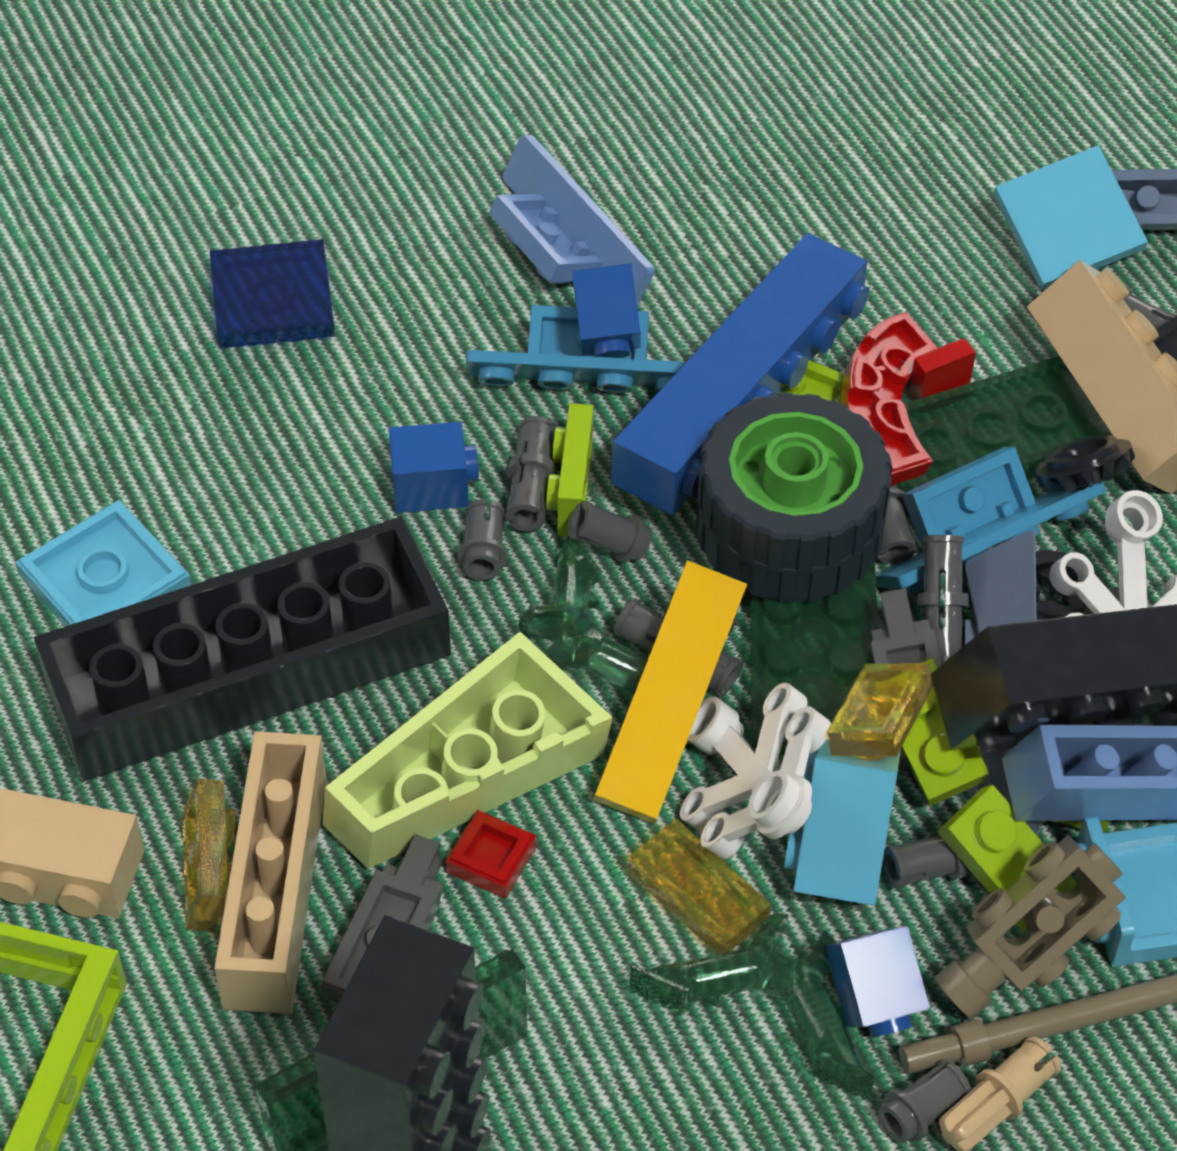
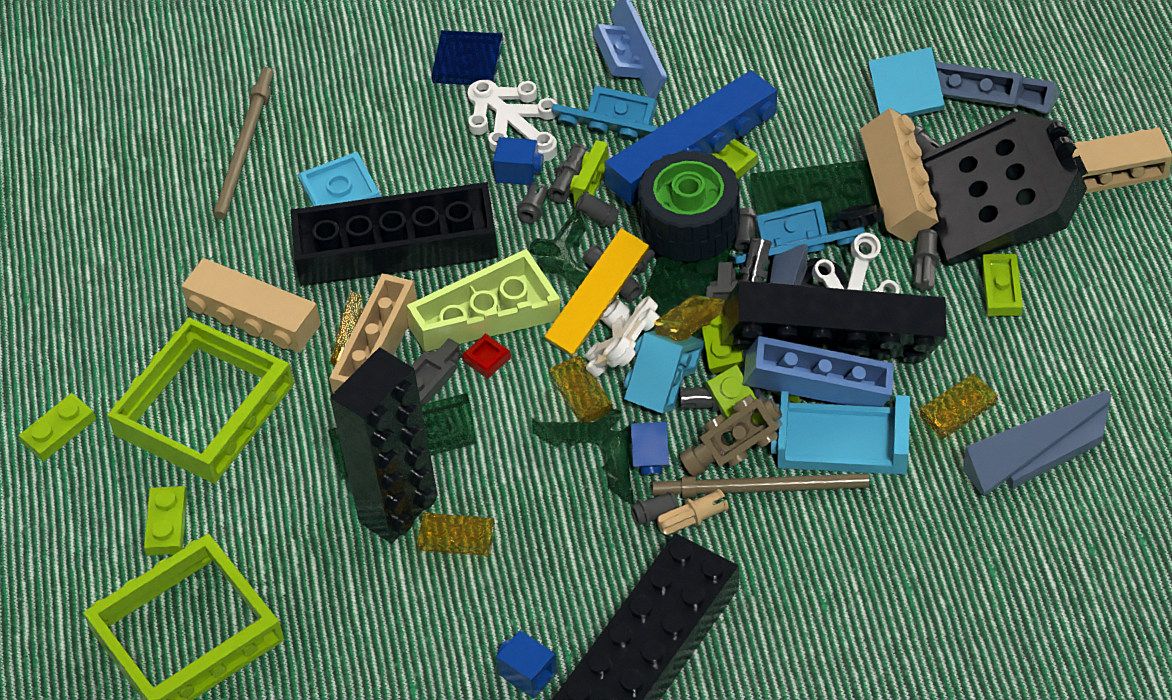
camera: 20 degrees right, 0 degrees up
blue brick [572,263,641,358] -> none
red tile [842,312,937,486] -> none
red tile [908,338,976,411] -> none
none -> white plant [467,80,557,161]

